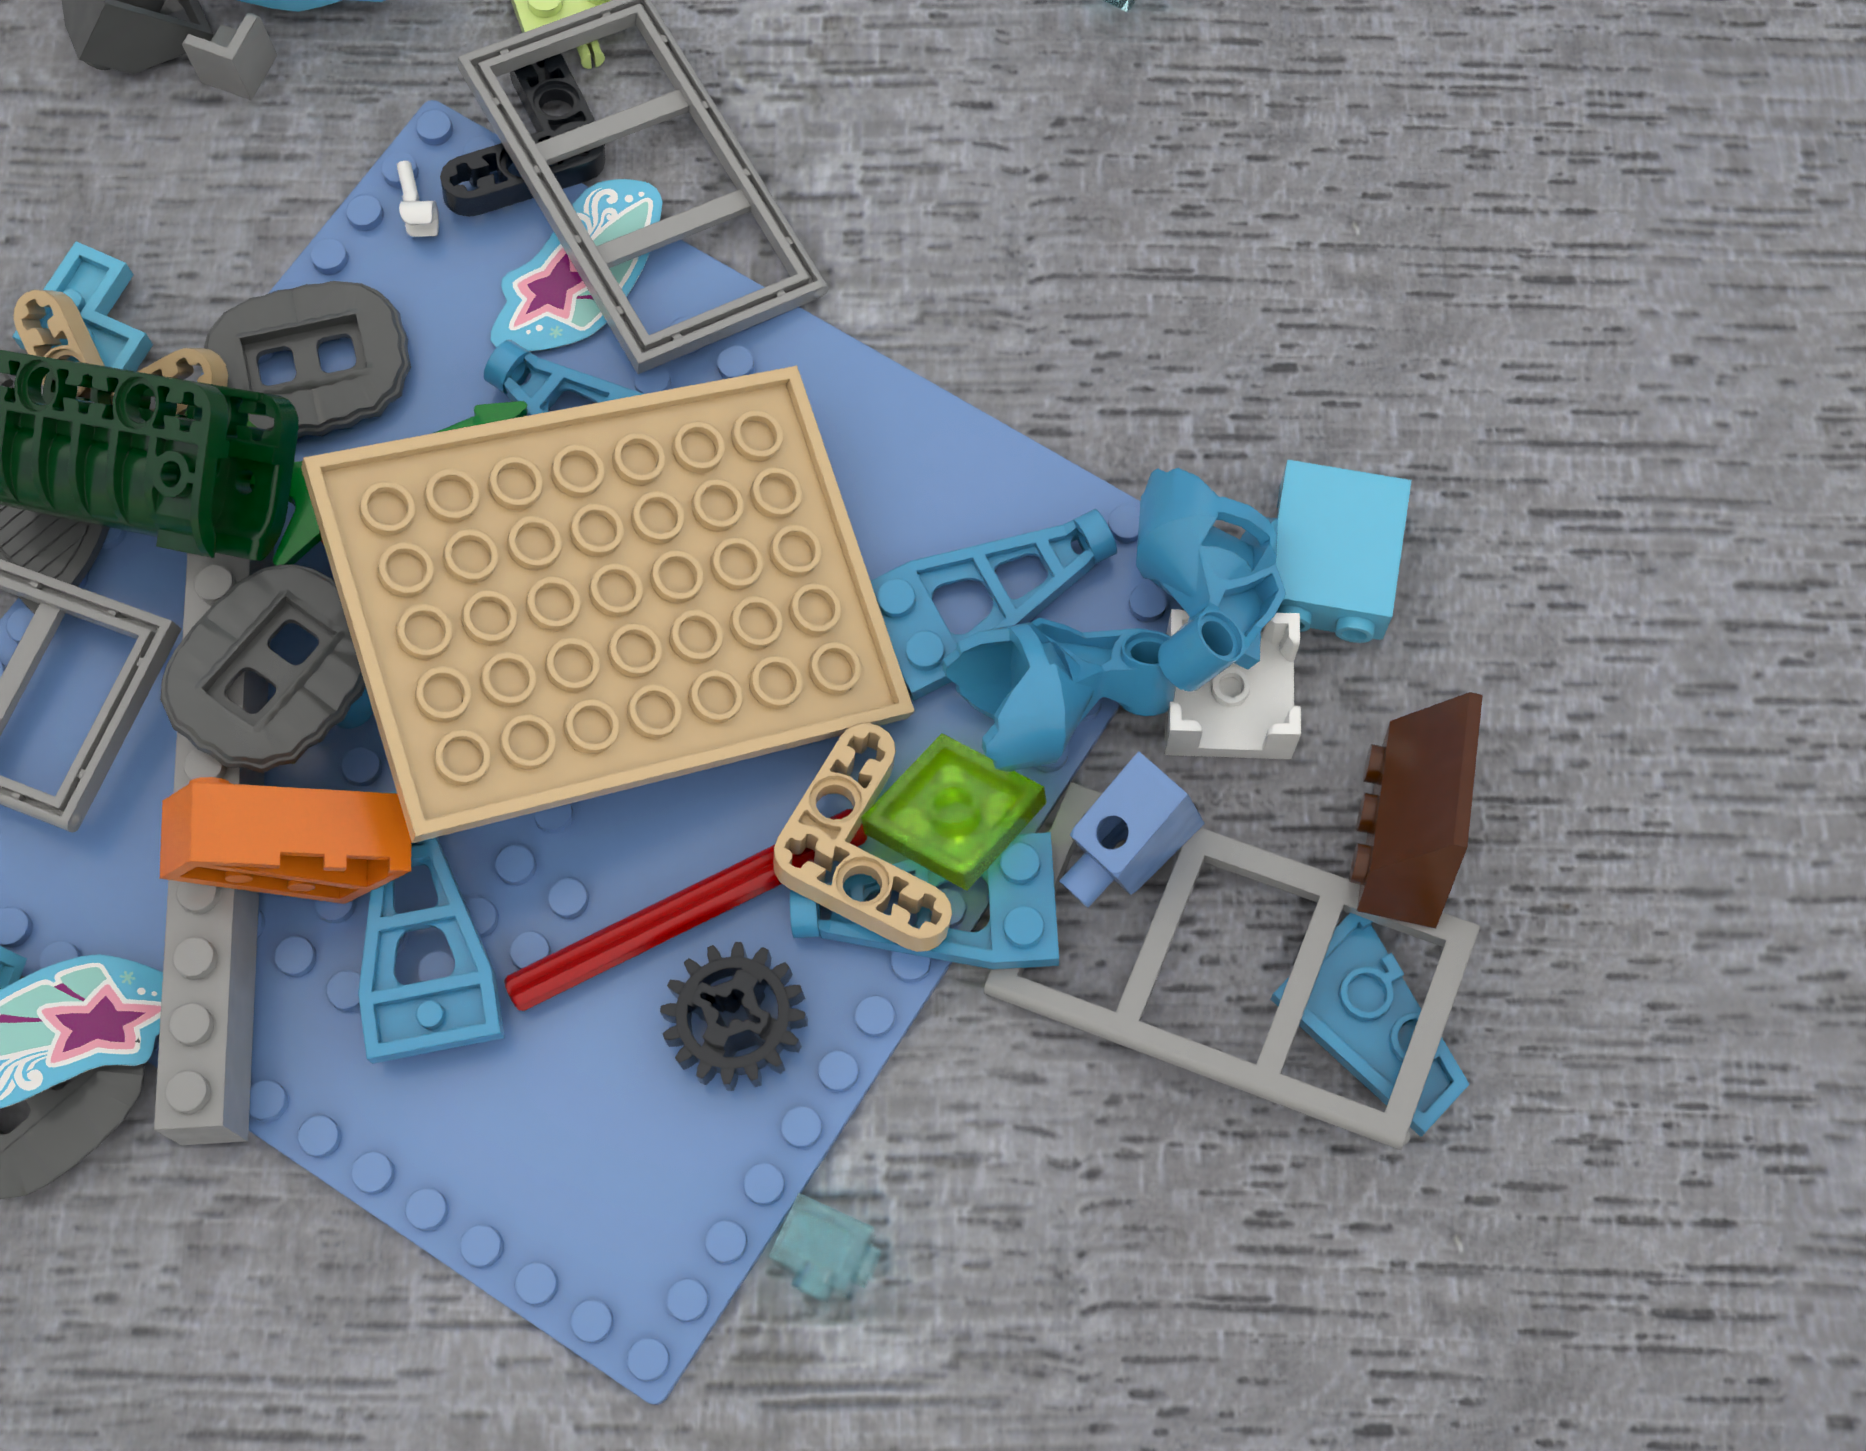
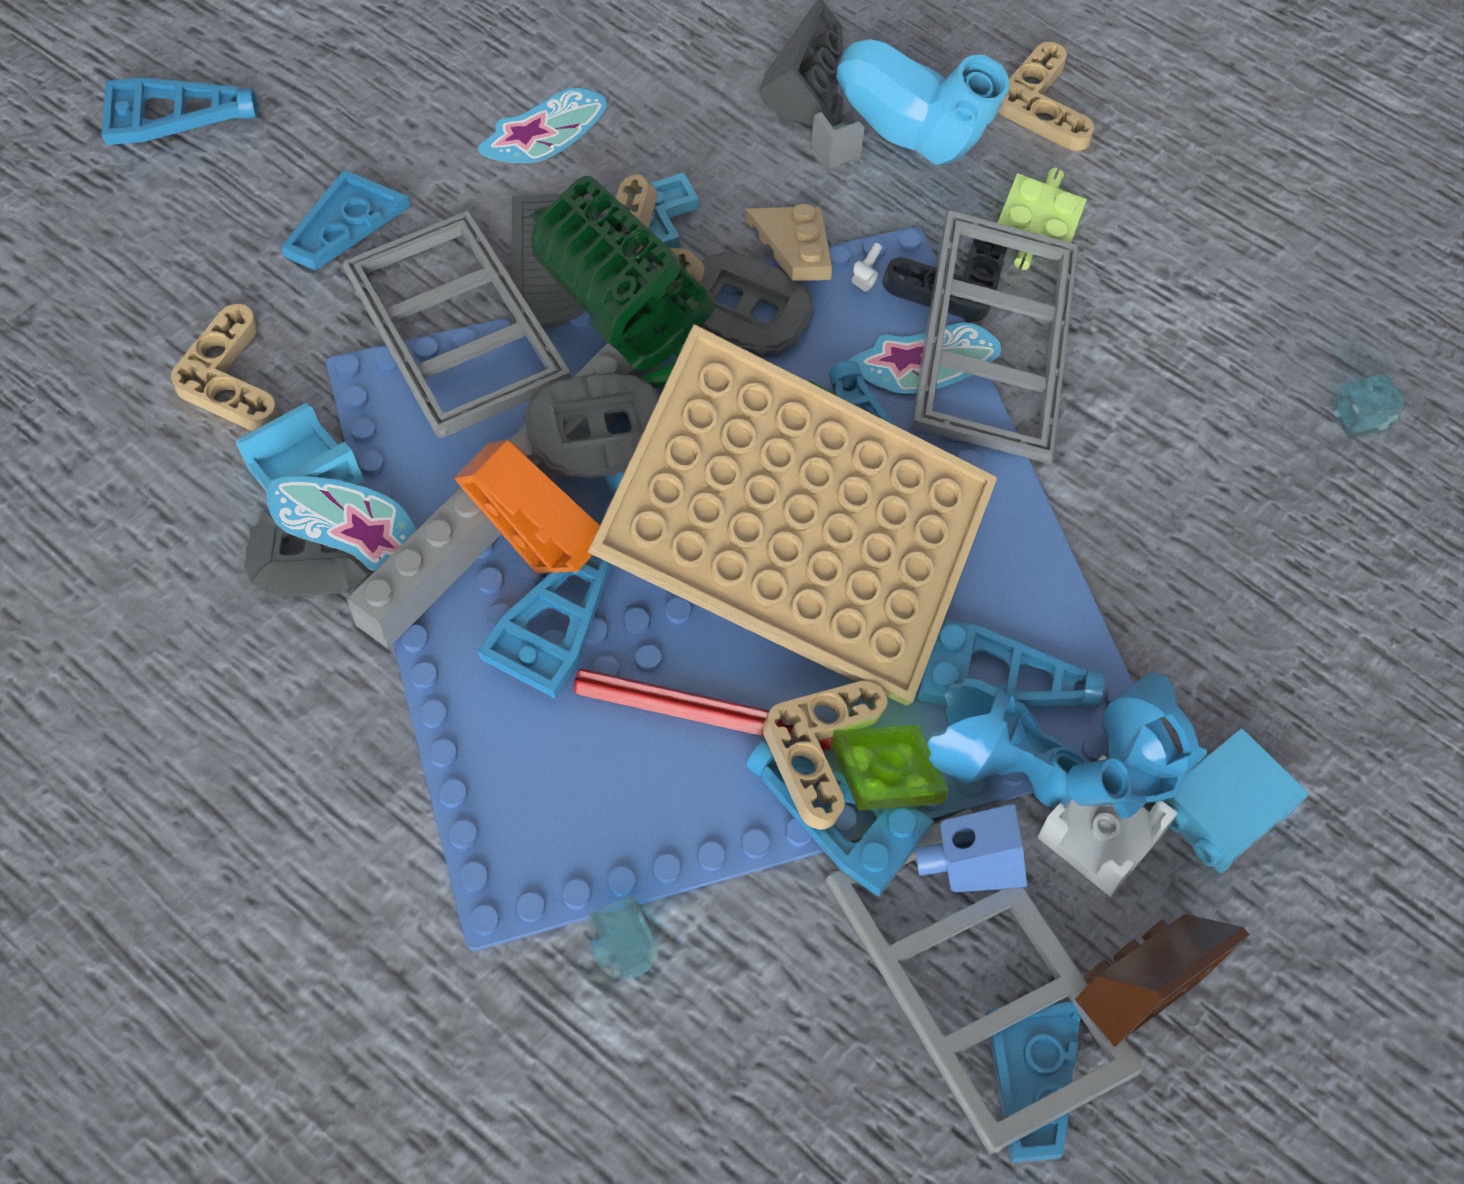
camera: 35 degrees right, 10 degrees down
black gear [660,942,808,1091] -> none
none -> tan wing [746,204,832,281]

